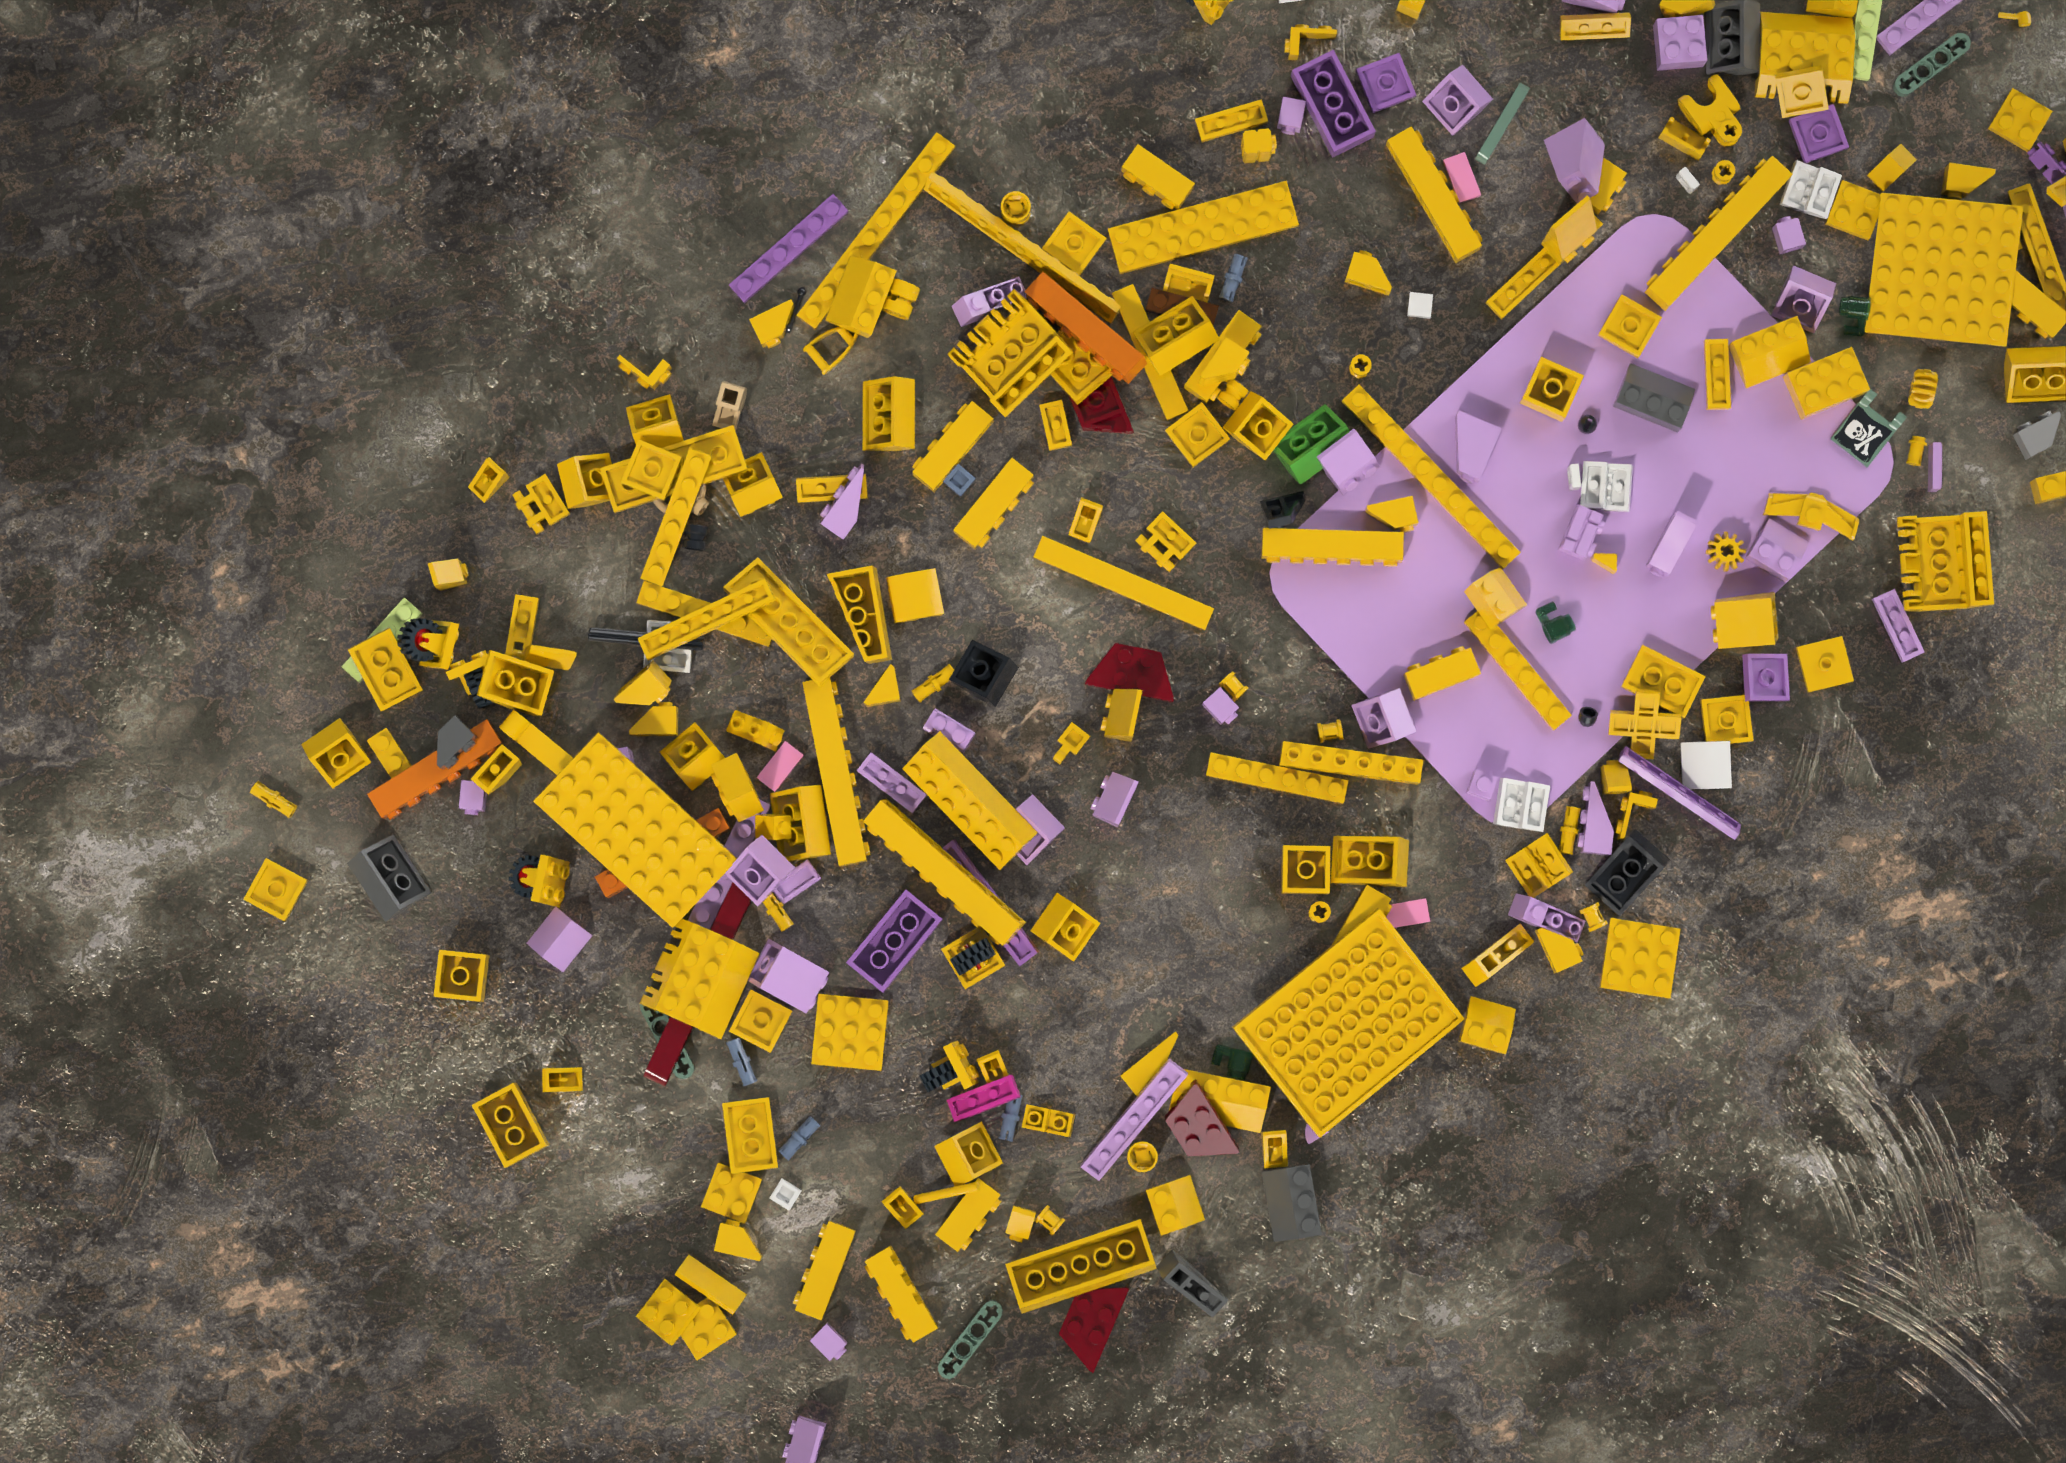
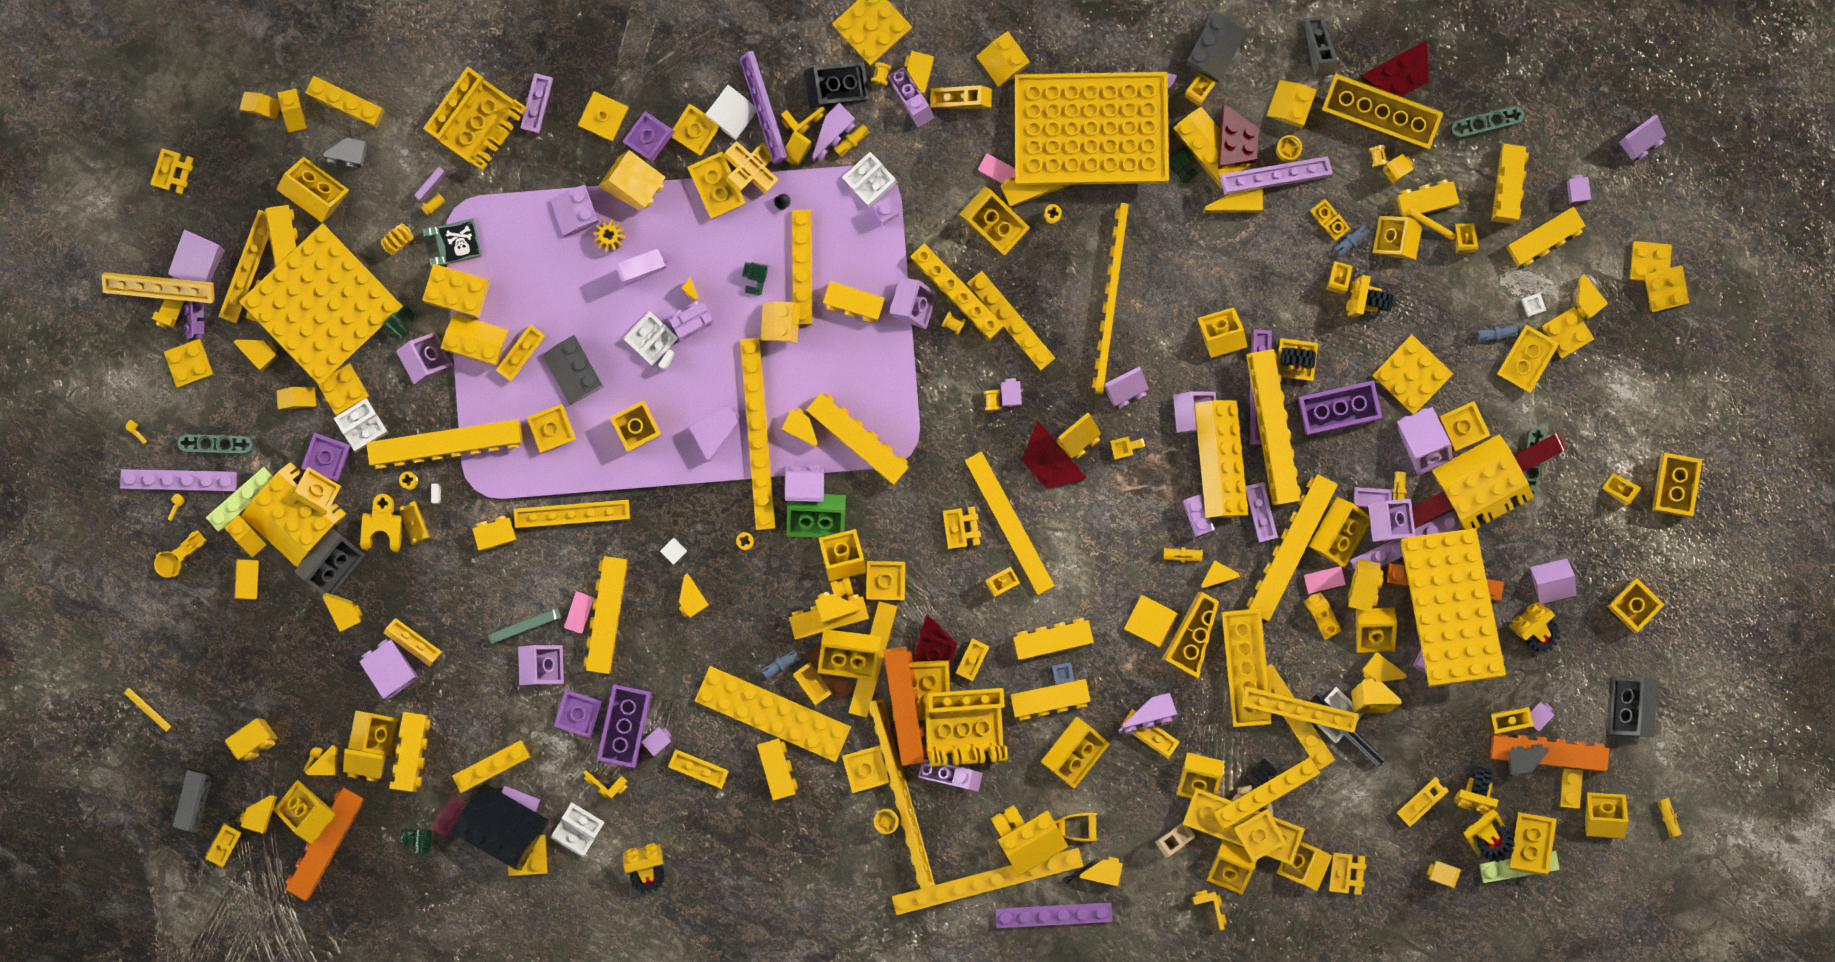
camera: 145 degrees left, 0 degrees up
yellow plate [243,858,309,922] -> none
yellow slope [468,457,510,503] -> none
yellow slope [477,650,554,716] -> none
yellow beam [499,709,573,775] -> none
yellow slope [524,645,577,670] -> none
yellow tile [675,1255,747,1315] -> none
sand blue pin [726,1037,757,1086] -> none
yellow brick [755,814,792,840] -> none
dark pink plate [947,1075,1021,1122] -> none
black slope [949,640,1019,707] -> none
yellow brick [1241,128,1277,163] -> none
black wing [1260,491,1306,529] -> none
yellow brick [1281,845,1330,895] -> none
yellow slope [1505,833,1573,898] -> none
yellow slope [1541,195,1597,265] -> none
lavender slope [1544,118,1605,204] -> none
black hinge [1578,415,1597,434] -> none
lavender brick [1653,15,1707,71] -> none
yellow plate [1763,492,1859,541] -> none
lavender brick [1772,216,1806,254] -> none
none -> yellow plate [1092,203,1129,394]

